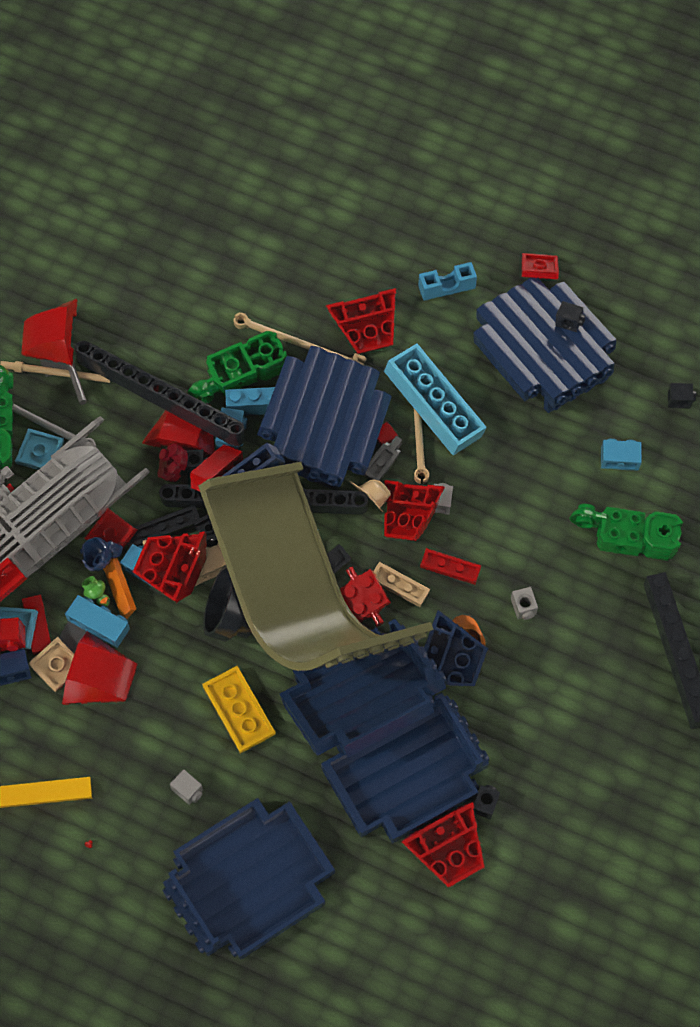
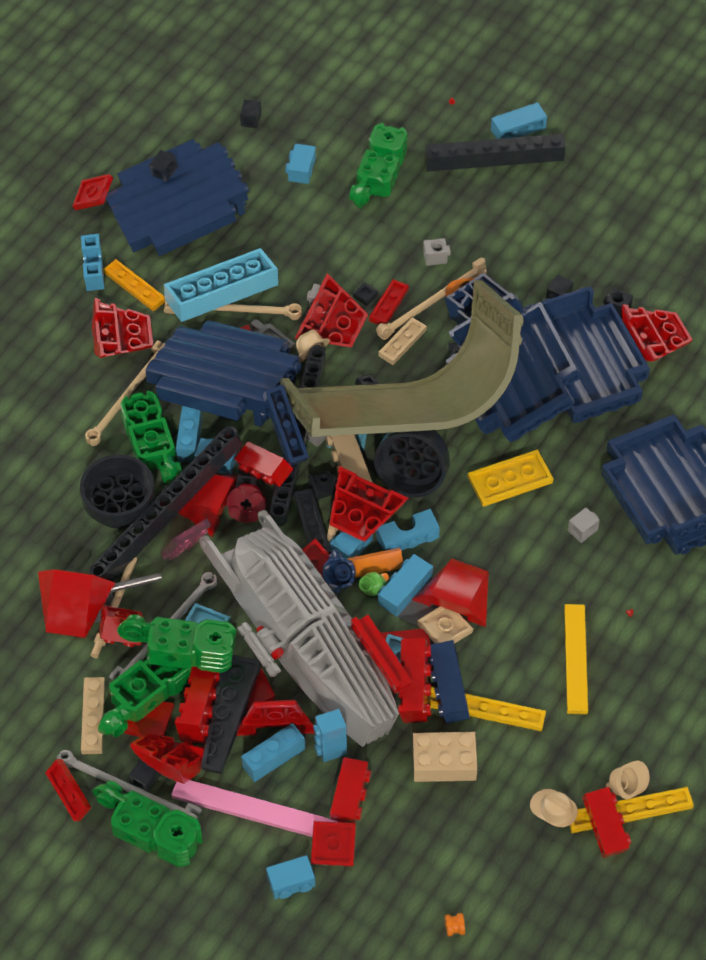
camera: 80 degrees left, 10 degrees down
red plate [340,567,391,626] -> none
none -> black wheel [80,454,155,529]
none -> red slope [99,605,143,647]
none -> light orange tile [103,259,165,312]
none -> clear pink plate [160,519,211,560]
none -> black tile [353,282,378,306]
none -> tan hinge [376,258,487,340]
none -> dark azure arch [376,509,440,551]
none -> black brick [546,275,573,299]

